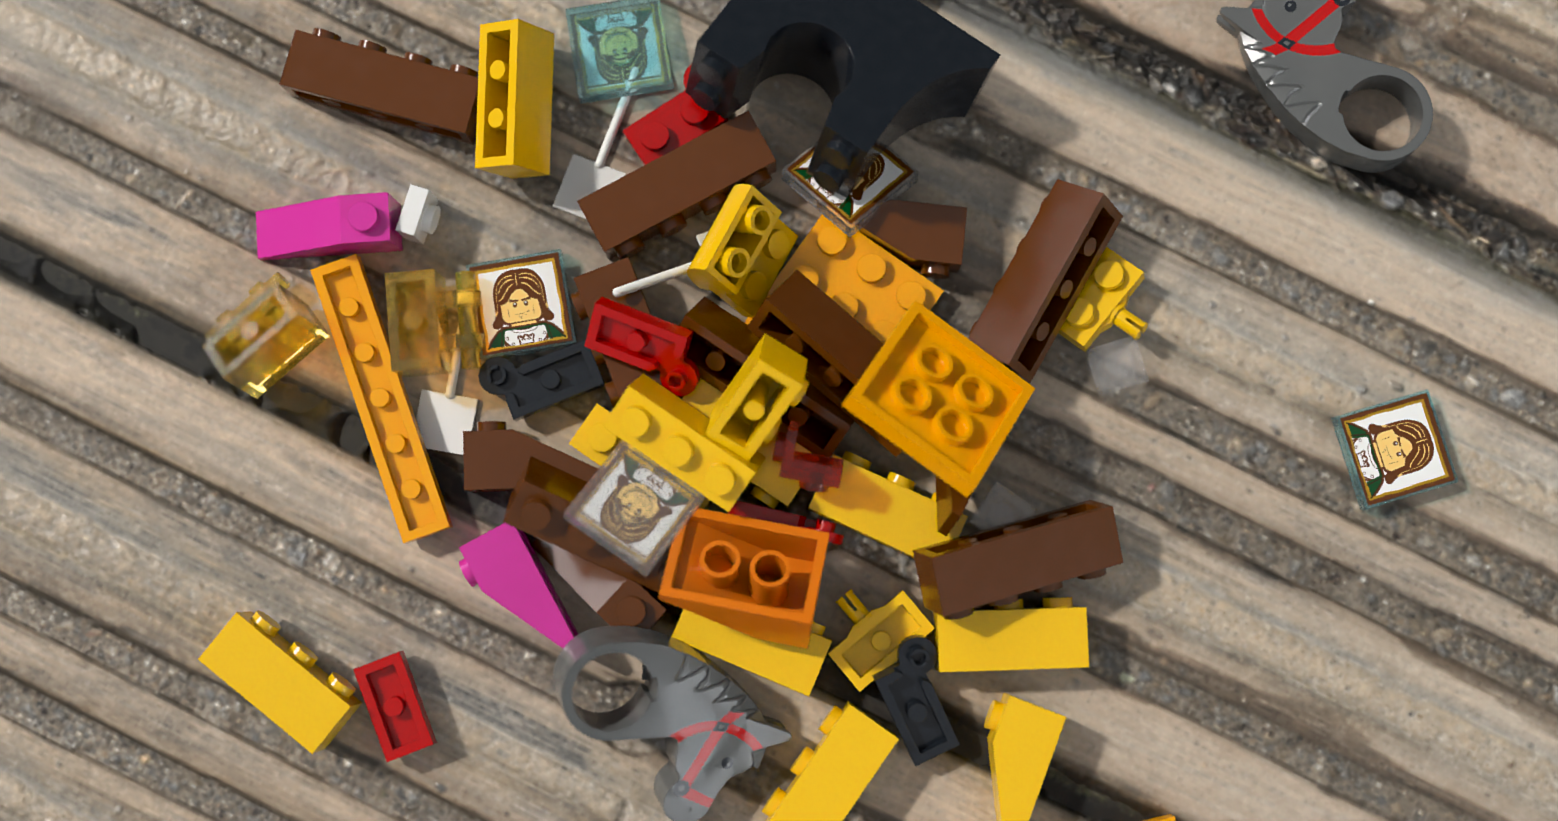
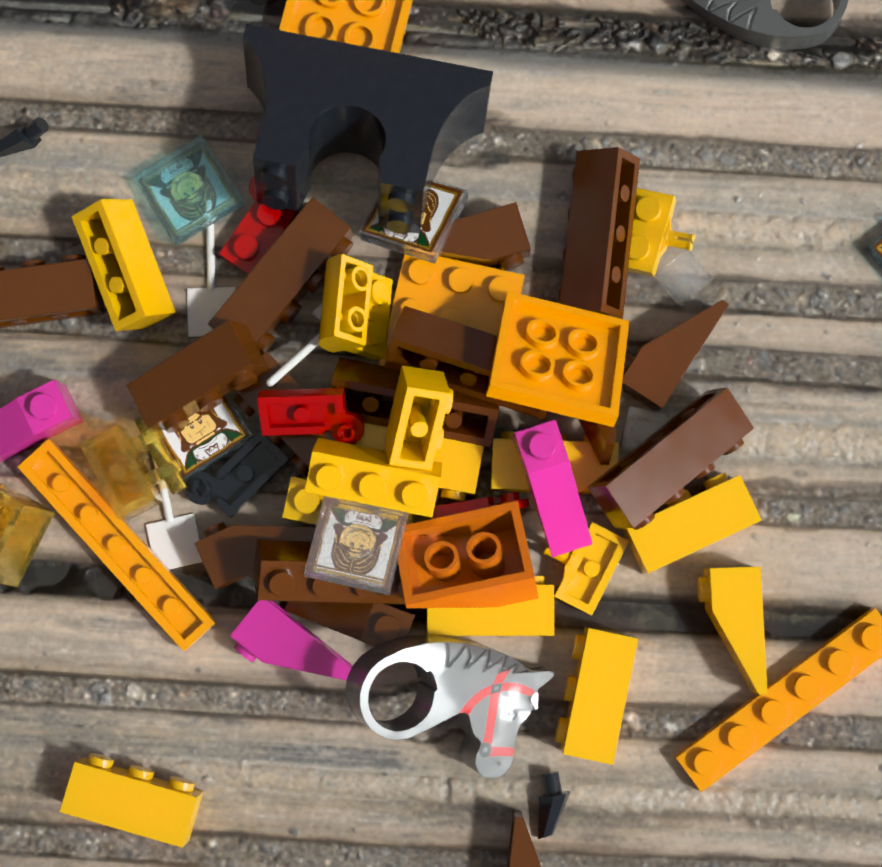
camera: 25 degrees left, 0 degrees up
red plate [353,651,437,762] -> none
white plate [395,184,441,245] -> none
clear red bracket [772,420,844,492] -> none
black hinge [872,634,960,766] -> none
none -> reddish brown brick [127,320,268,433]
none -> dark pink slope [512,419,592,557]
none -> reddish brown slope [621,300,729,412]

